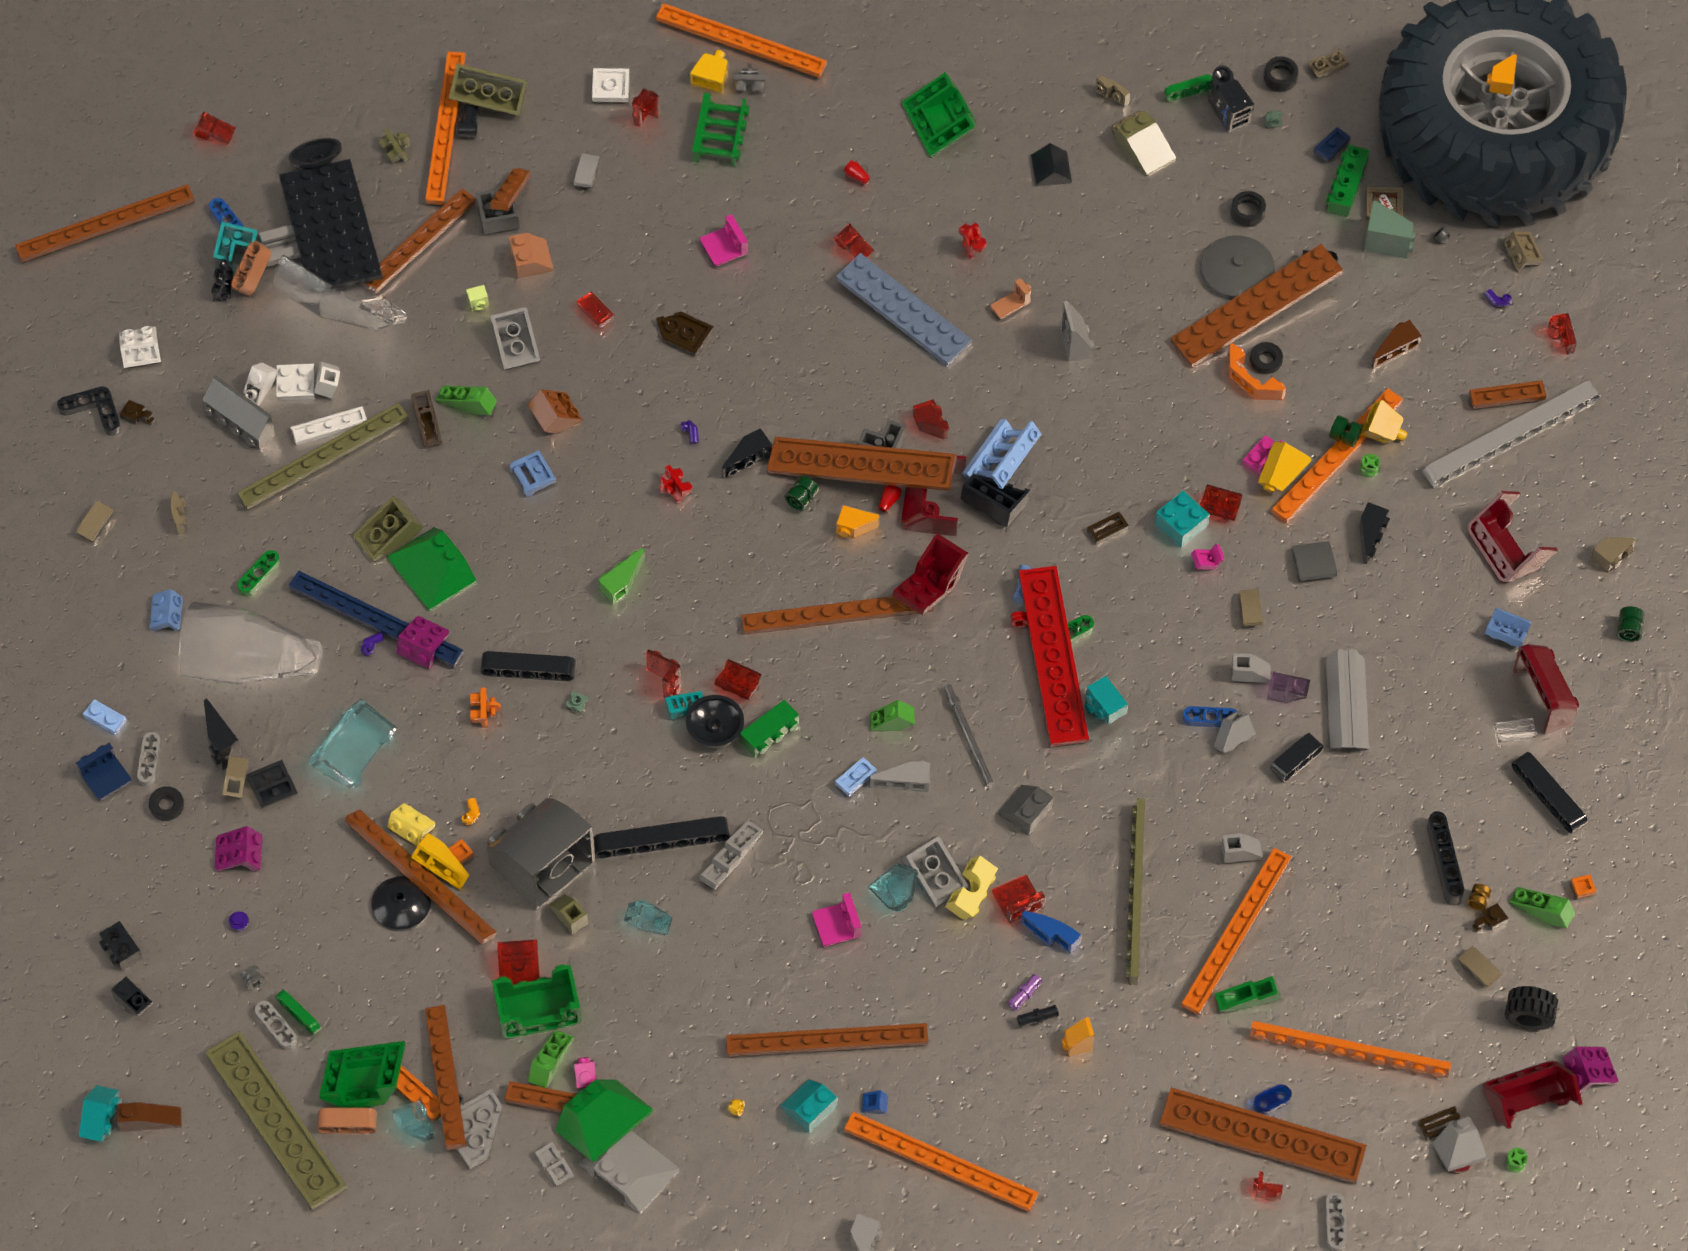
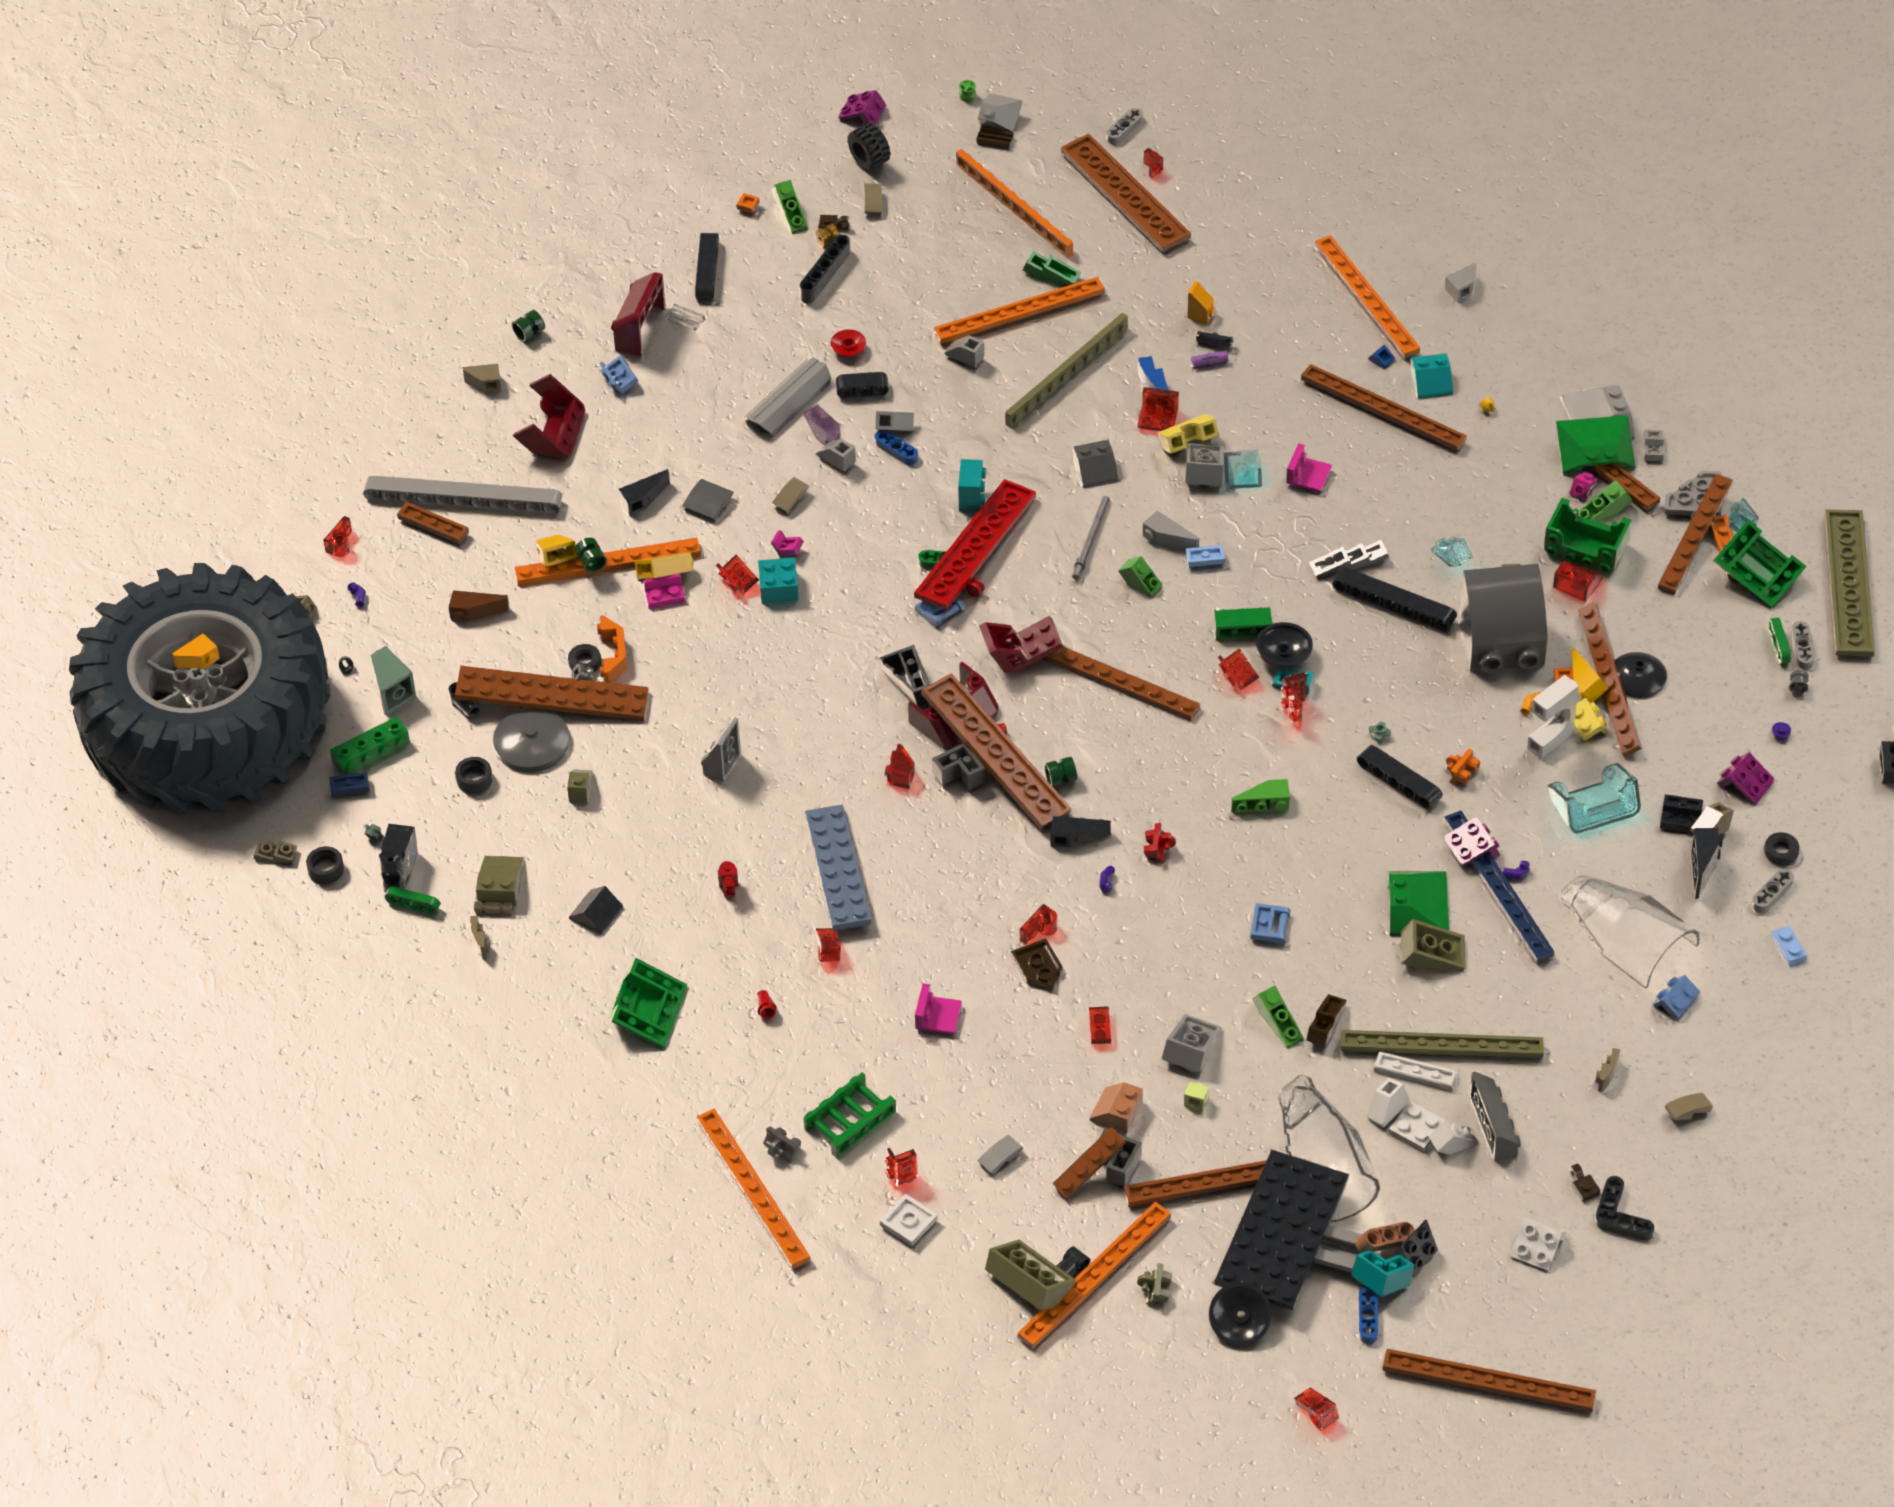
camera: 140 degrees left, 10 degrees down
dark blue bracket [76,743,131,800] -> none
green beam [238,550,280,596] -> none
nougat beam [317,1108,377,1134] -> none
dark orange slope [528,389,582,433] -> none
yellow torso [690,50,728,94] -> none
light orange slope [836,505,879,538] -> none
light blue fence [962,419,1041,489] -> none
nougat bracket [990,278,1032,319] -> none
dark brown tile [1087,512,1129,545] -> none
clear blue plate [1253,1084,1292,1115] -> none
bright green wheel [1360,454,1380,477] -> none
dark tan tile [1366,186,1403,220] -> none
dark red windscreen [1482,1061,1583,1129] -> none
none -> olive slope [567,769,593,803]
none -> dark grey wheel [571,663,594,681]
none -> red dish [830,329,866,357]
none -> clear red plate [1019,904,1058,944]
none -> white arch [1527,675,1579,759]

